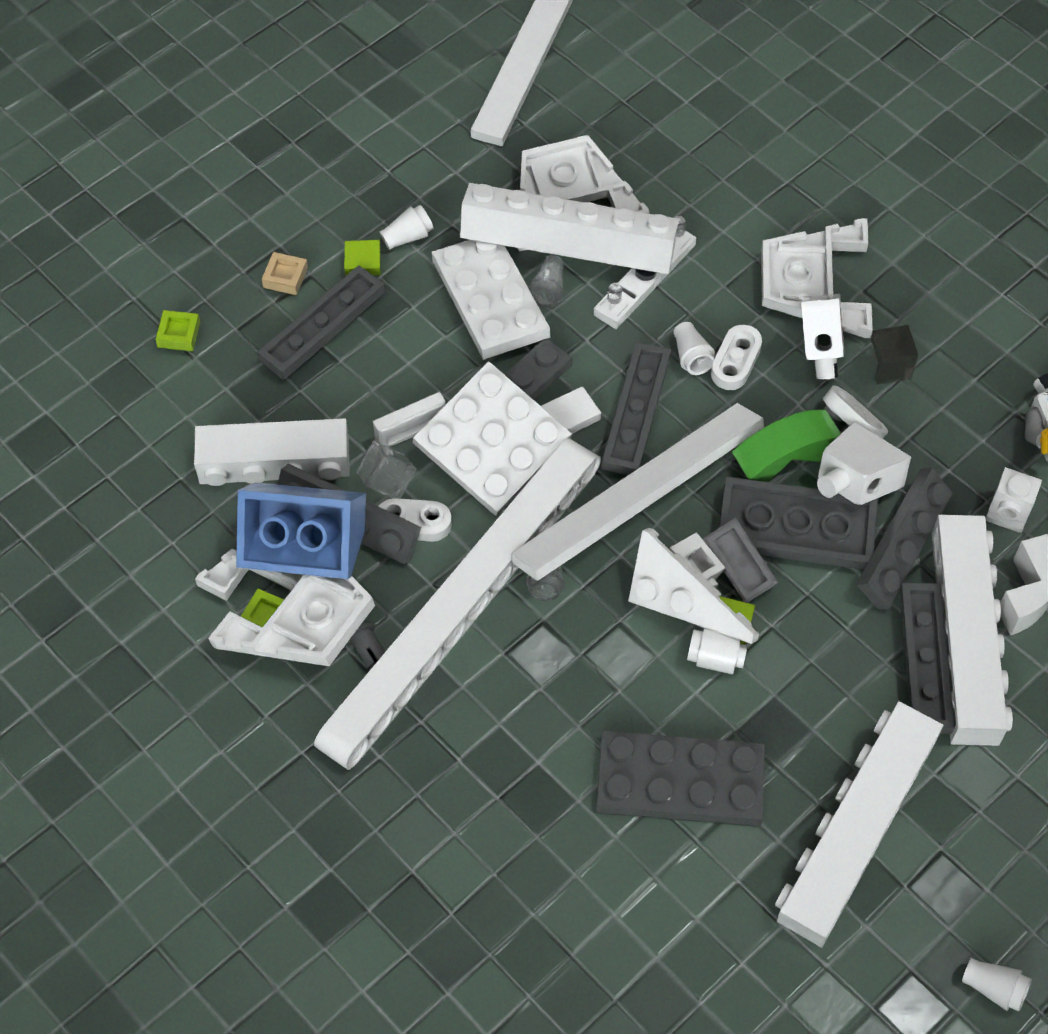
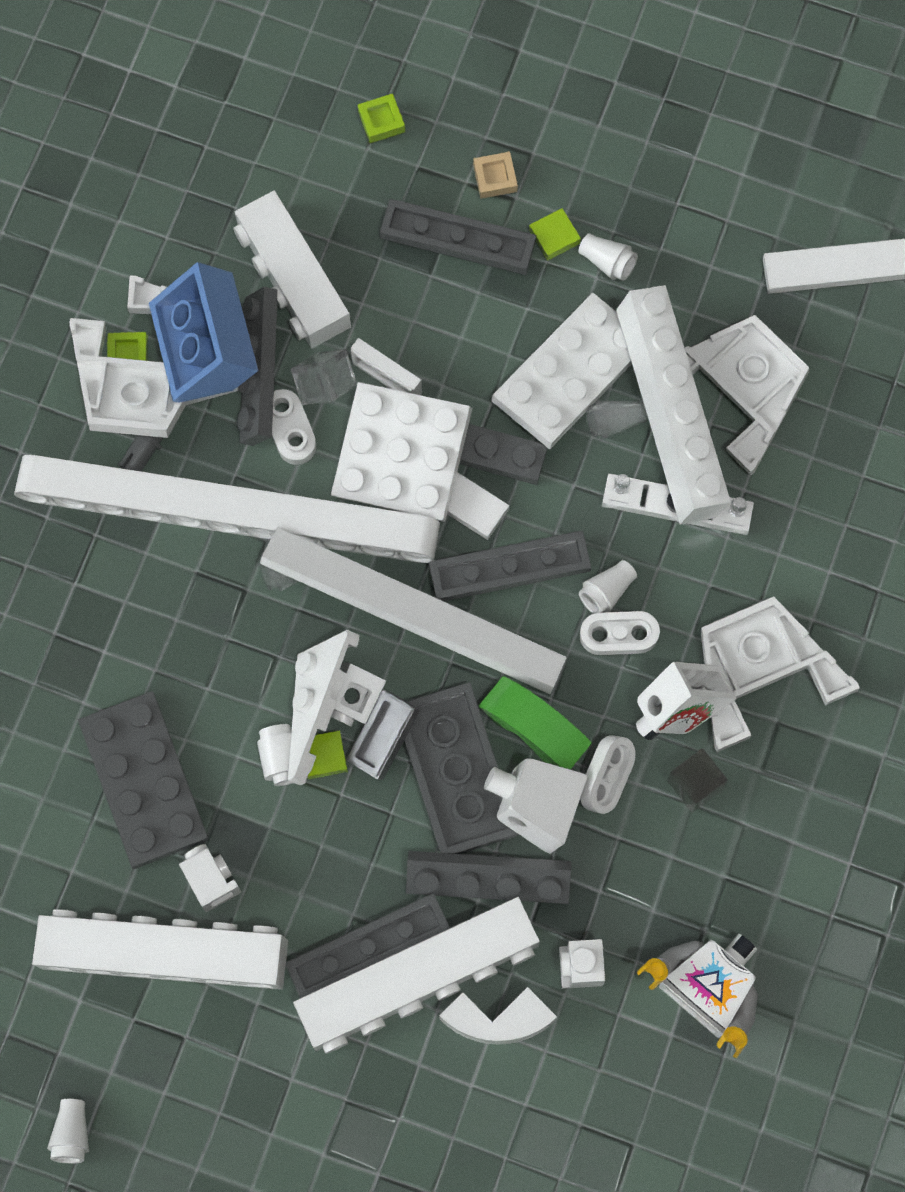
camera: 65 degrees right, 15 degrees up
none -> white brick [179,844,242,912]

